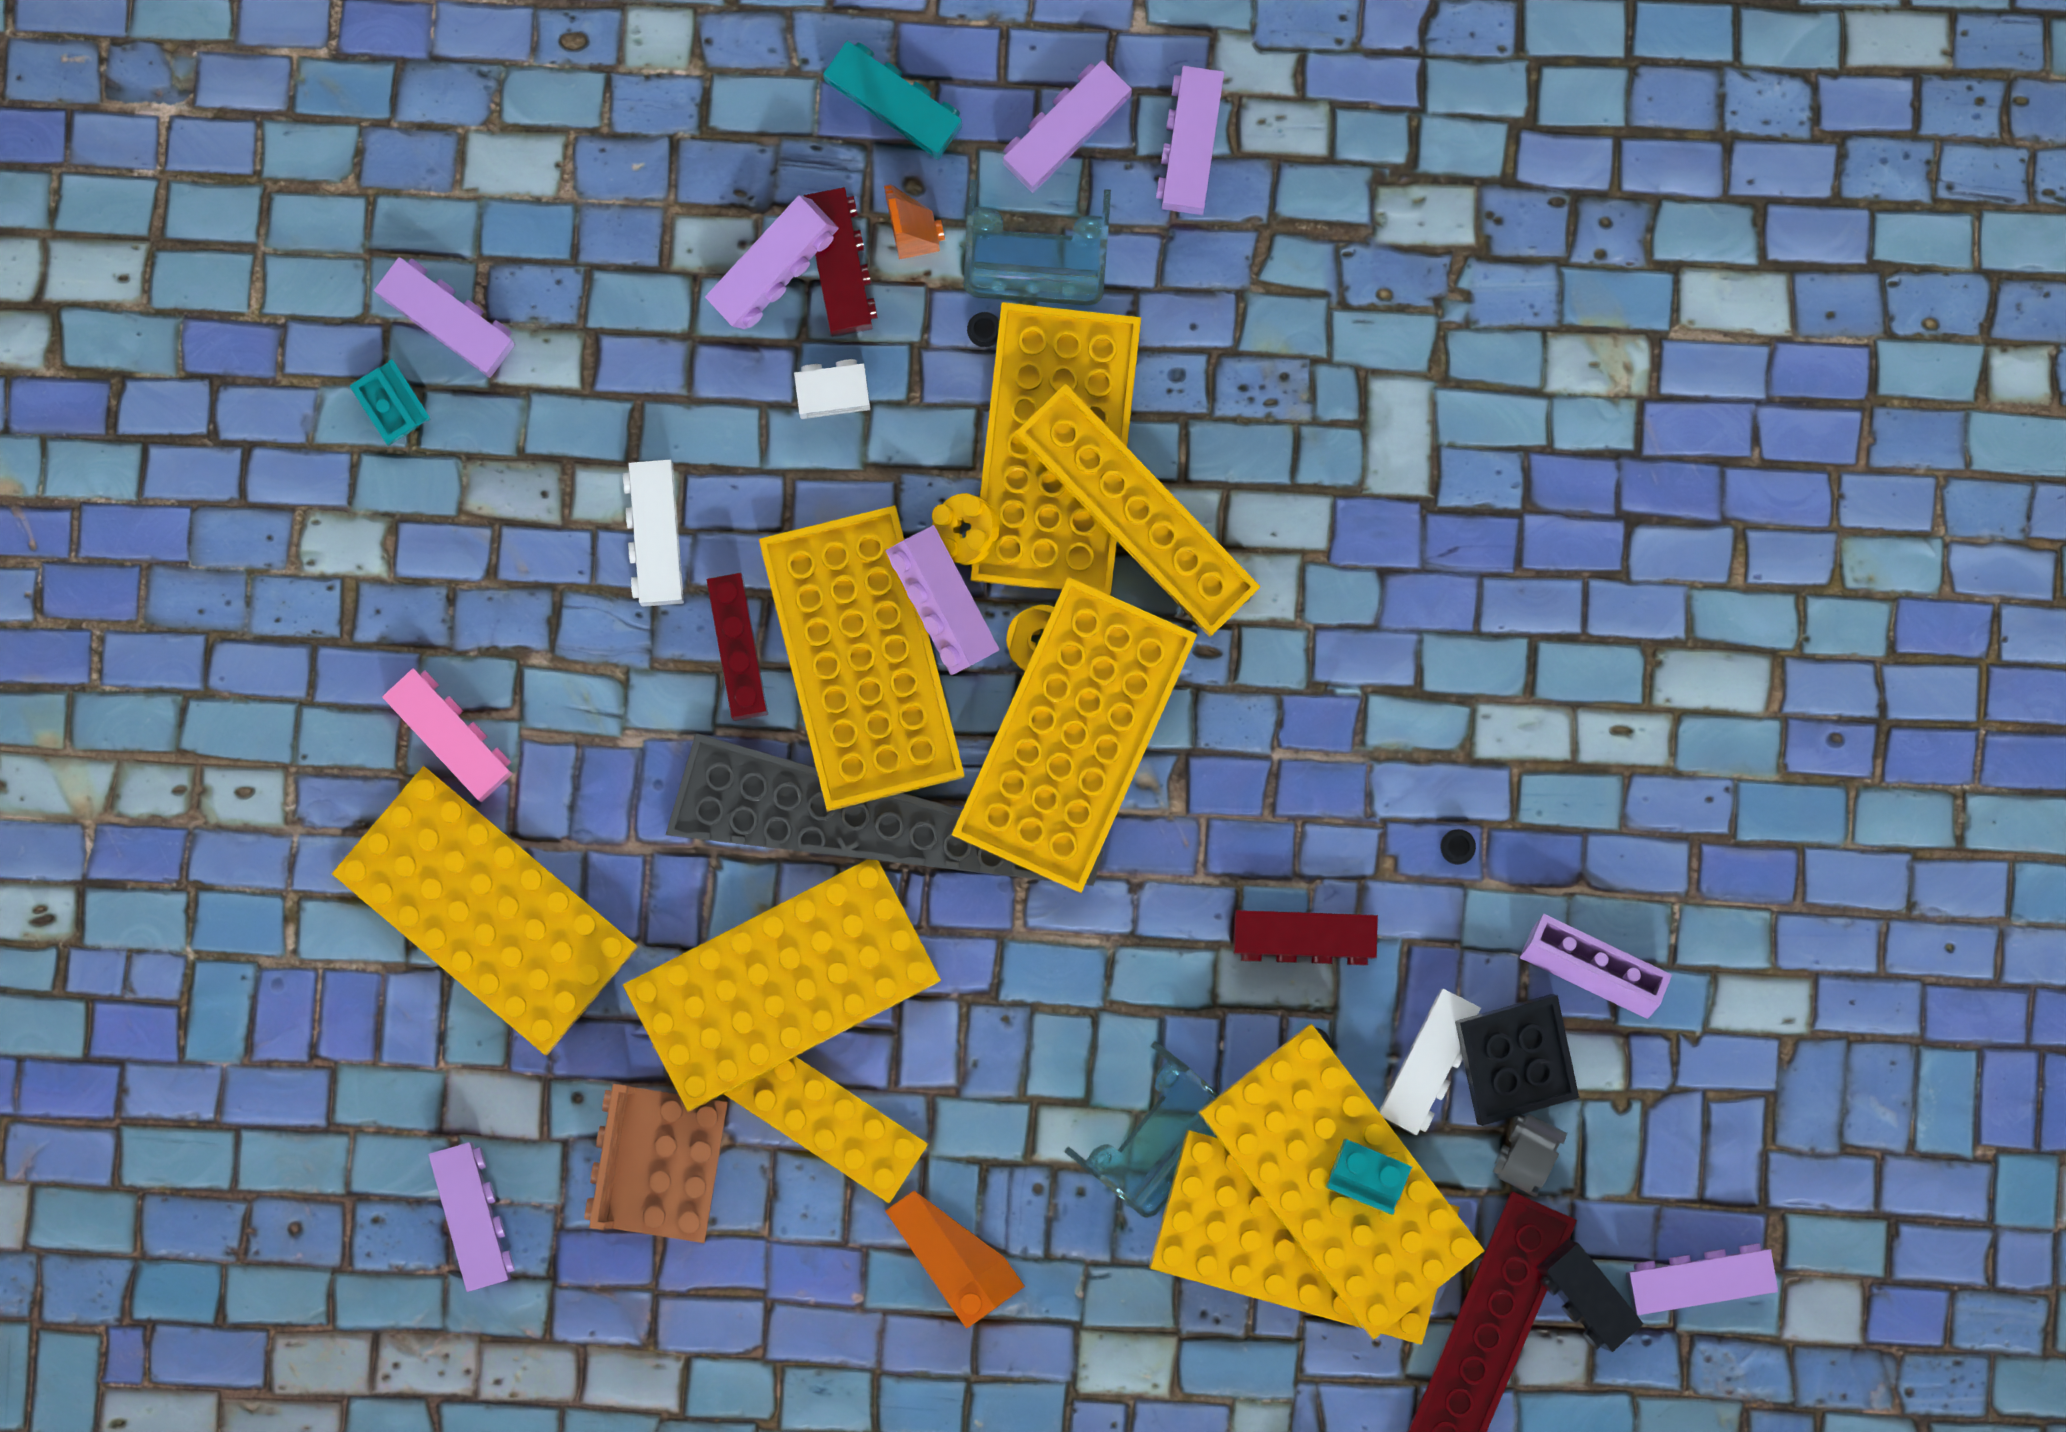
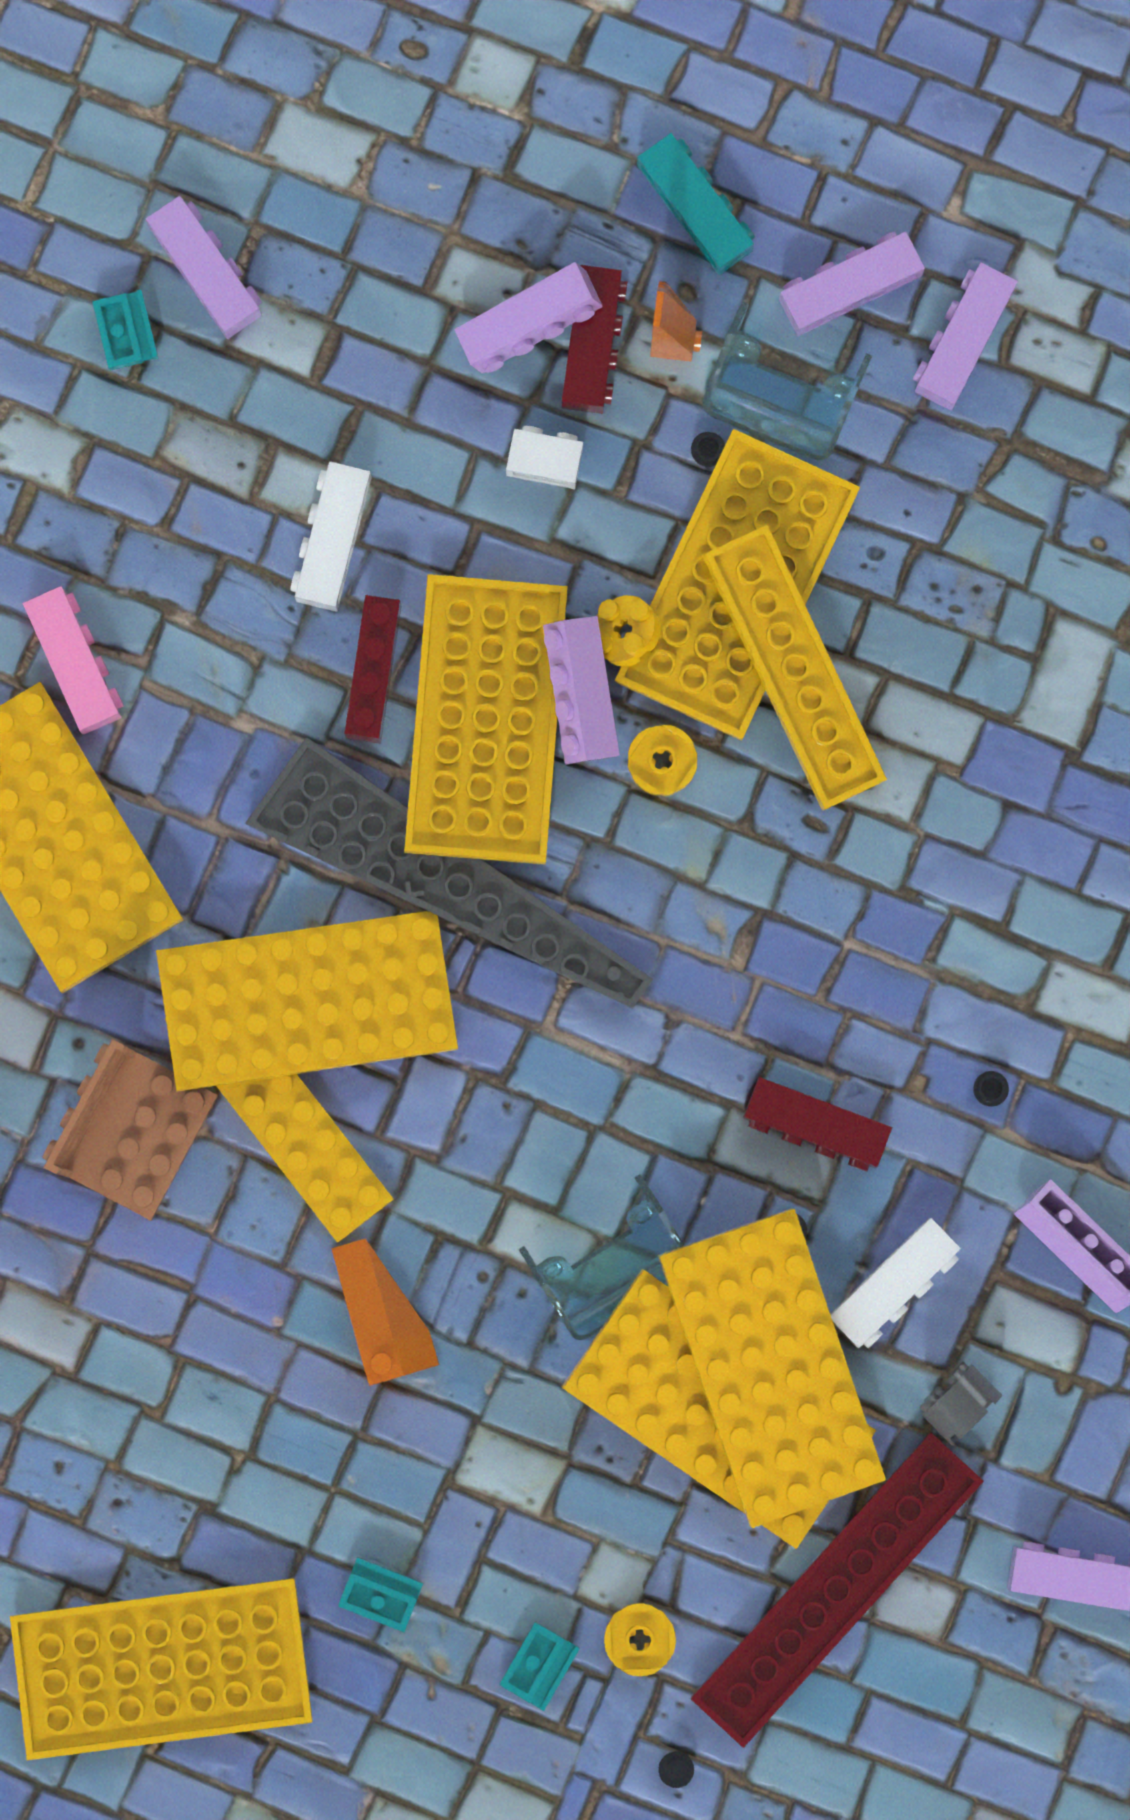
camera: 20 degrees right, 0 degrees up
yellow plate [951,577,1197,893] -> none
teal plate [1325,1139,1412,1215] -> none
black plate [1455,994,1579,1126] -> none
black brick [1536,1239,1644,1352] -> none

